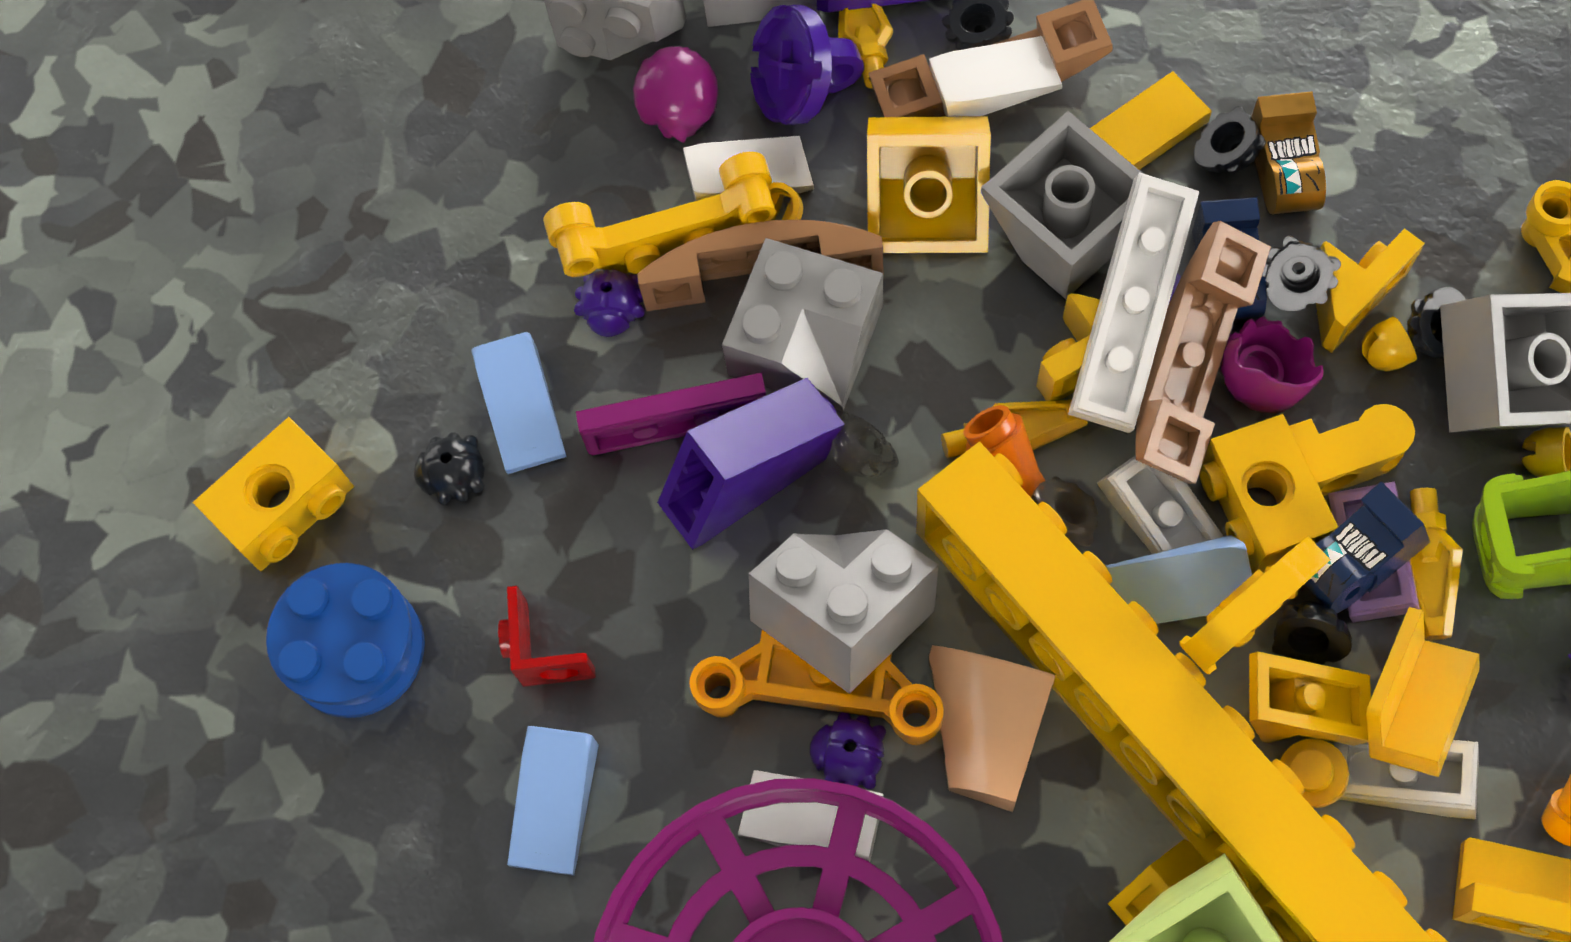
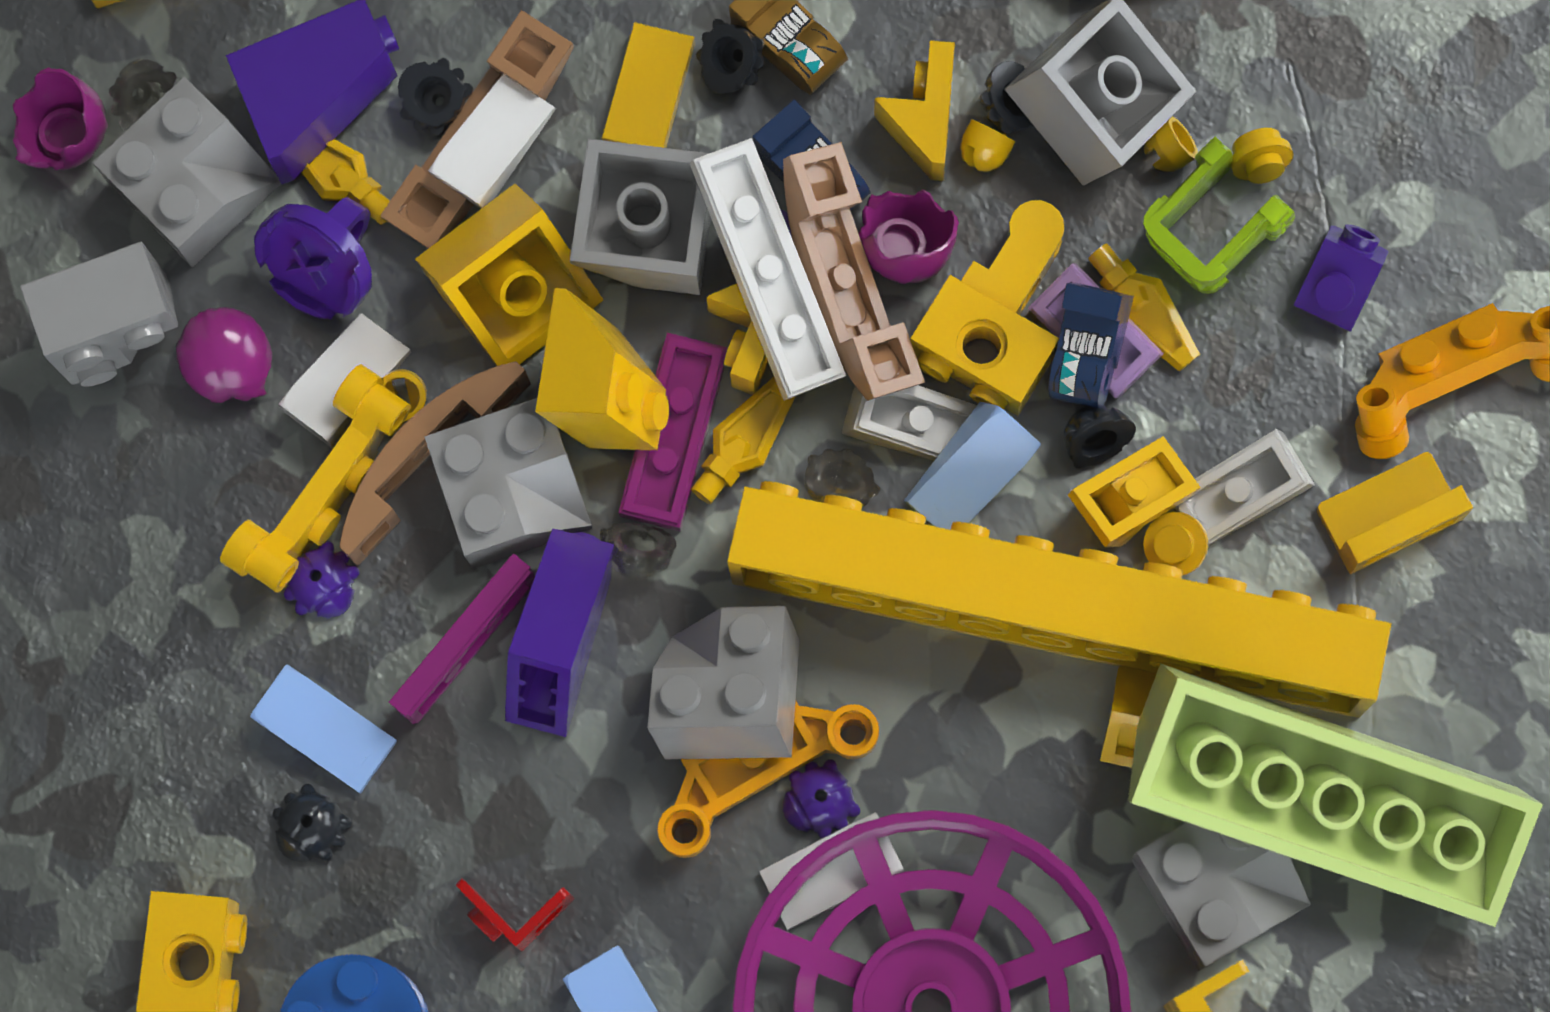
camera: 40 degrees left, 10 degrees up
light nougat slope [929,645,1056,812] -> none
orange cone [963,405,1046,498] -> none
yellow piece [1179,536,1331,675] -> none
animal [1262,235,1341,311] -> none
yellow panel [1366,607,1480,777] -> none
none -> yellow slope [535,288,669,450]
none -> magenta tile [618,333,728,532]

